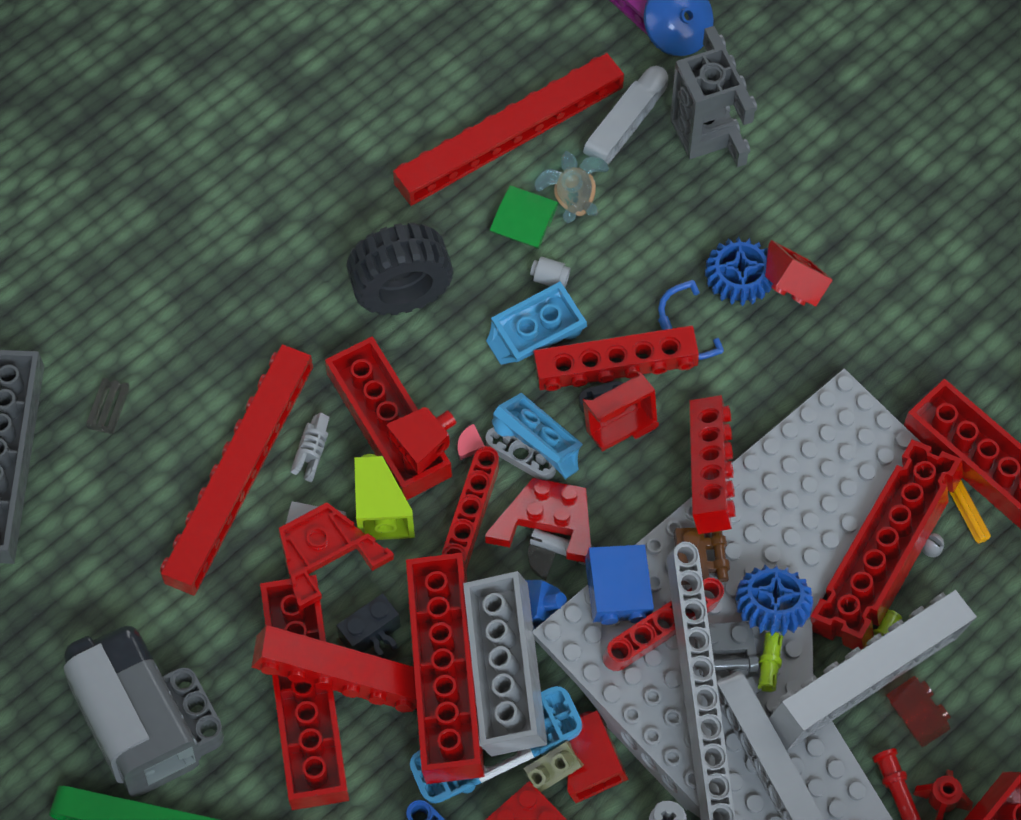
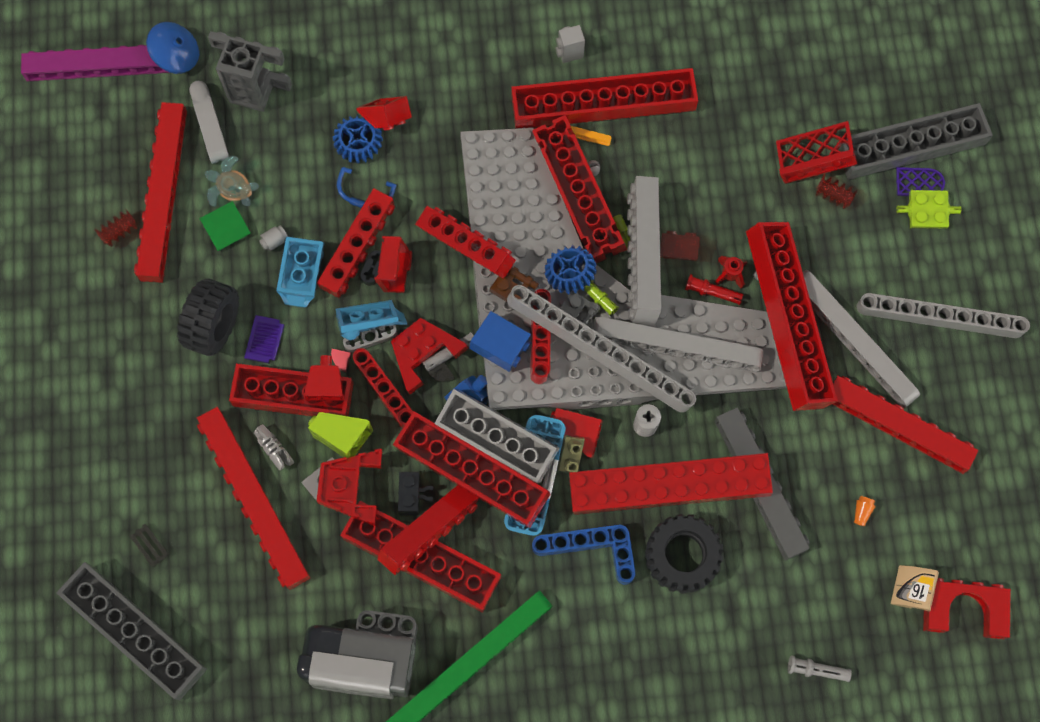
camera: 55 degrees left, 10 degrees up
none -> clear red piece [94,208,138,247]
none -> dark purple window [244,315,284,364]

